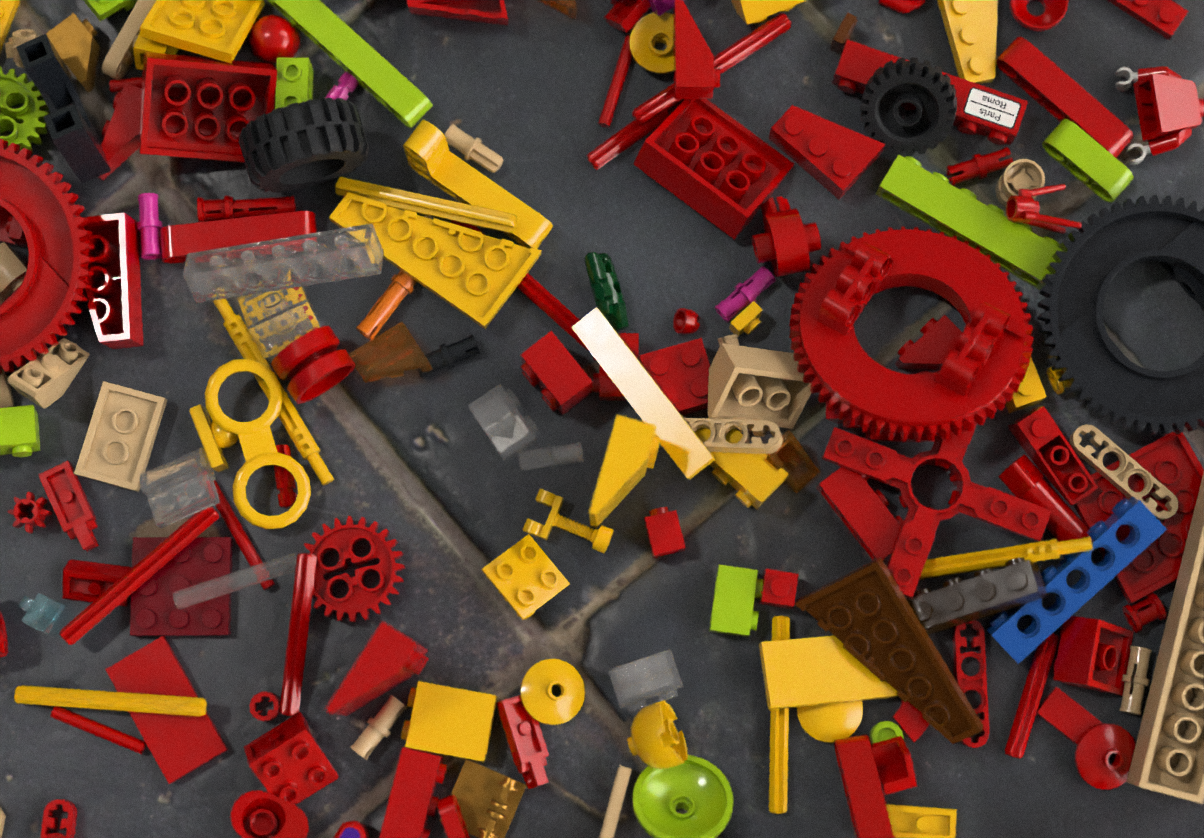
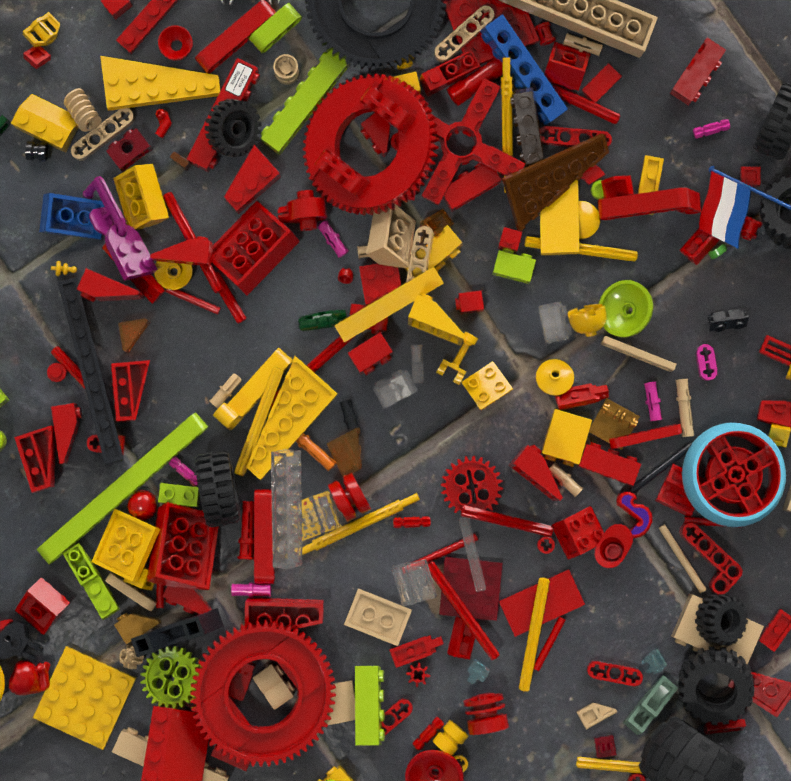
camera: 85 degrees left, 5 degrees up
tan slope [8,338,90,409] -> none
yellow tile [189,404,239,472] -> none
yellow bar [204,358,311,530] -> none
yellow plate [729,301,763,337] -> none
red pin [946,147,1013,186] -> none
red plant [1006,184,1082,234] -> none
red dish [1075,723,1136,790] -> none

